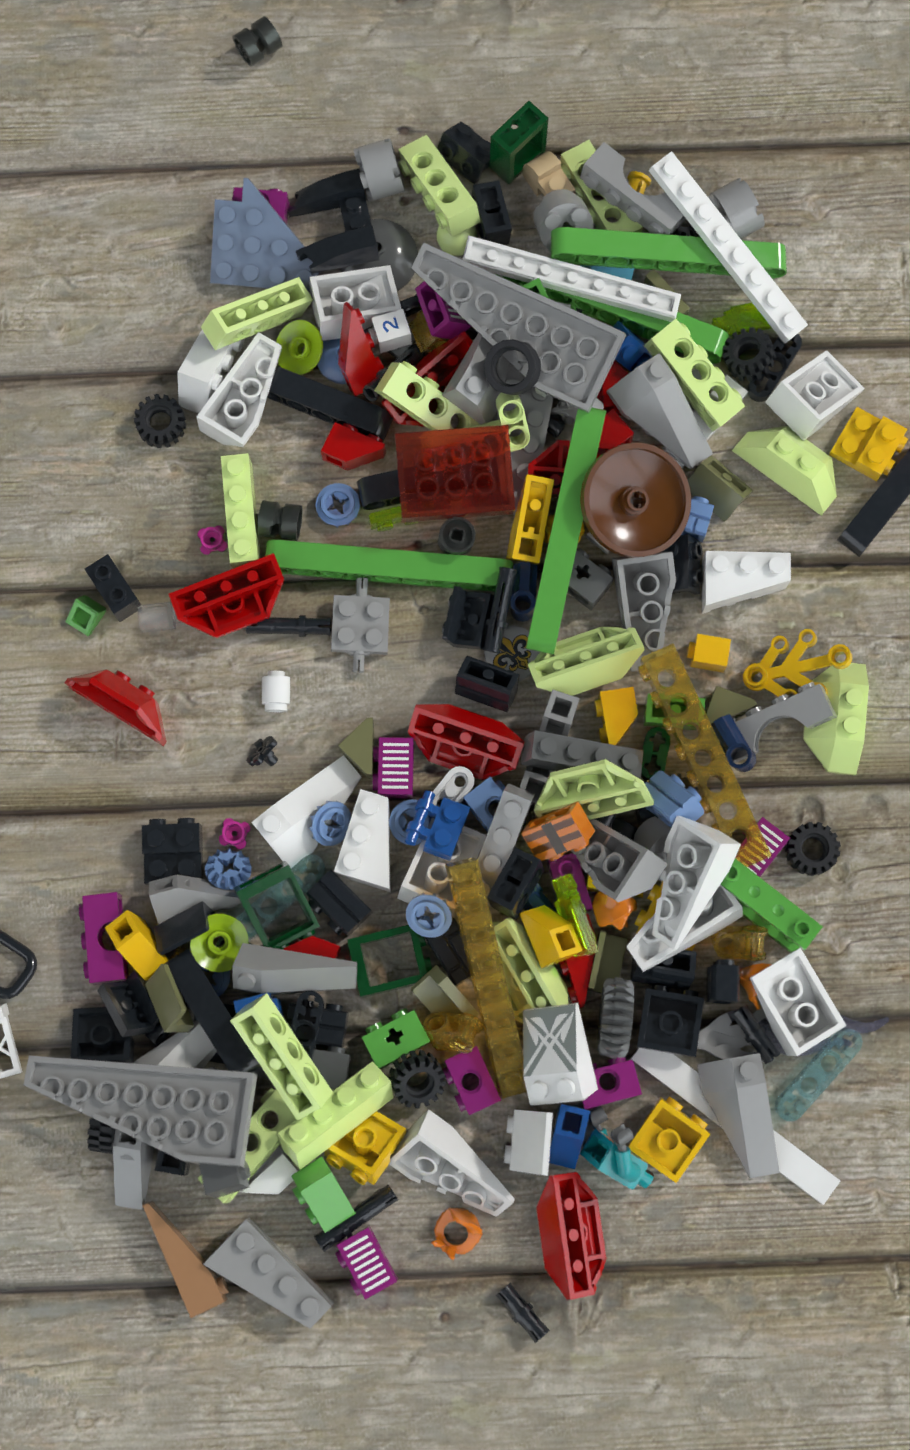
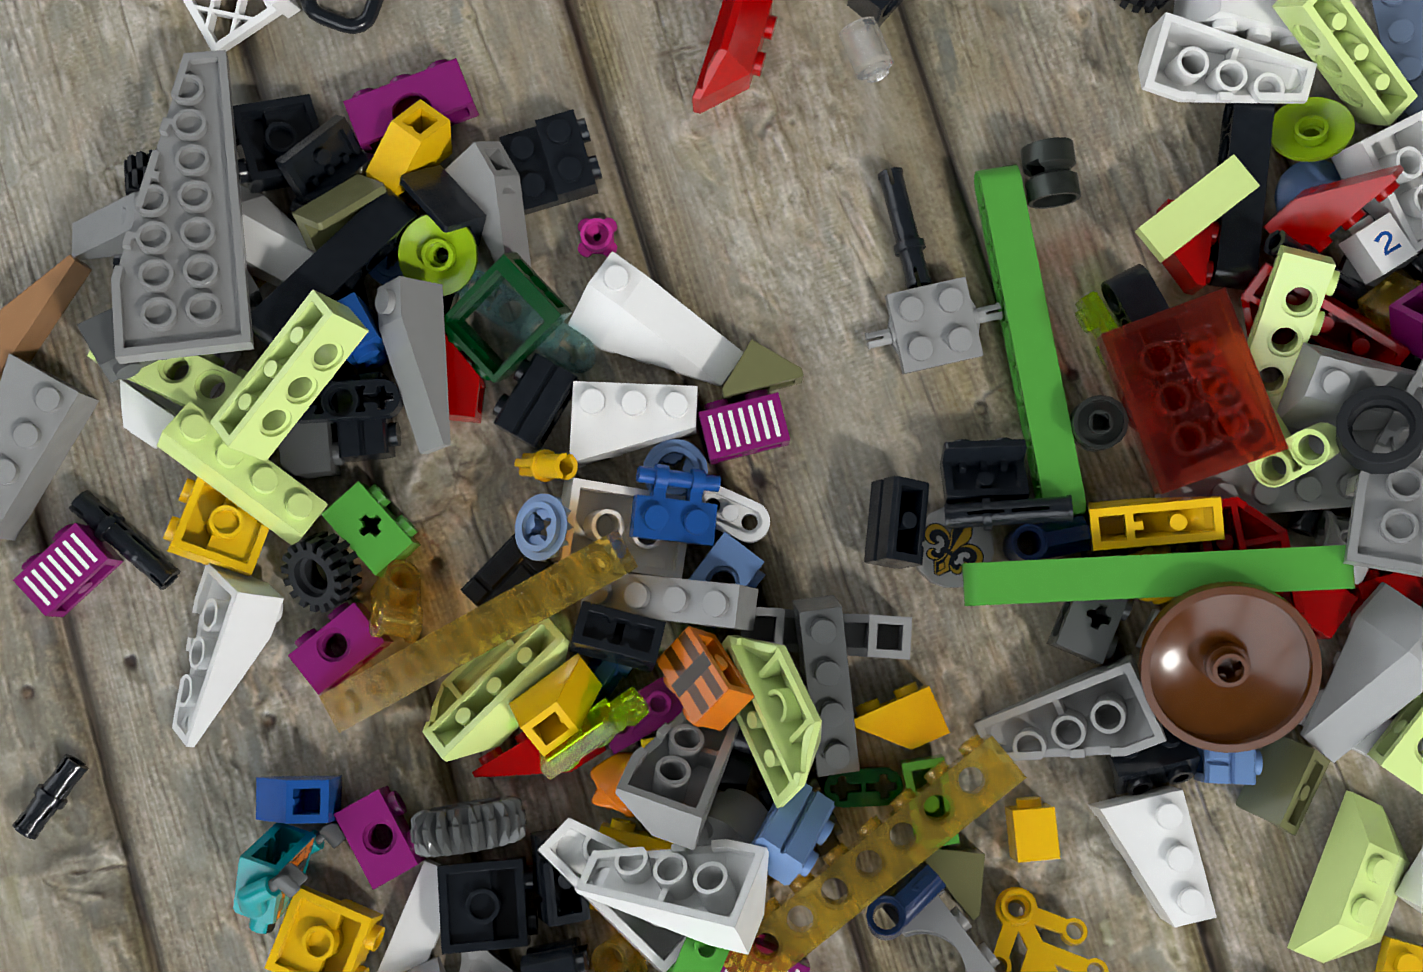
camera: 75 degrees right, 5 degrees up
red wedge [168,553,284,639] -> none
dark pink plate [197,525,228,555] -> none
medium blue gear [205,847,252,890] -> none
yellowish green brick [221,453,260,569] -> none
black plant [246,736,278,767] -> none
white brick [262,671,290,712] -> none
bright green brick [291,1156,356,1233] -> none
medium blue gear [309,801,351,846] -> none
medium blue gear [316,483,360,528] -> none
dark green window [347,924,432,998] -> none
red wedge [407,704,525,780] -> none
olive panel [411,965,479,1027] -> none
orange piece [431,1208,483,1260] -> none
white slope [504,1109,553,1176] -> none
white slope [523,1003,598,1106] -> none
yellowish green wedge [528,627,645,696] -> none
red wedge [536,1172,606,1300] -> none
olive panel [588,931,627,994] -> none
none -> yellow axle [514,449,578,482]
none -> yellowish green tile [1135,154,1260,263]

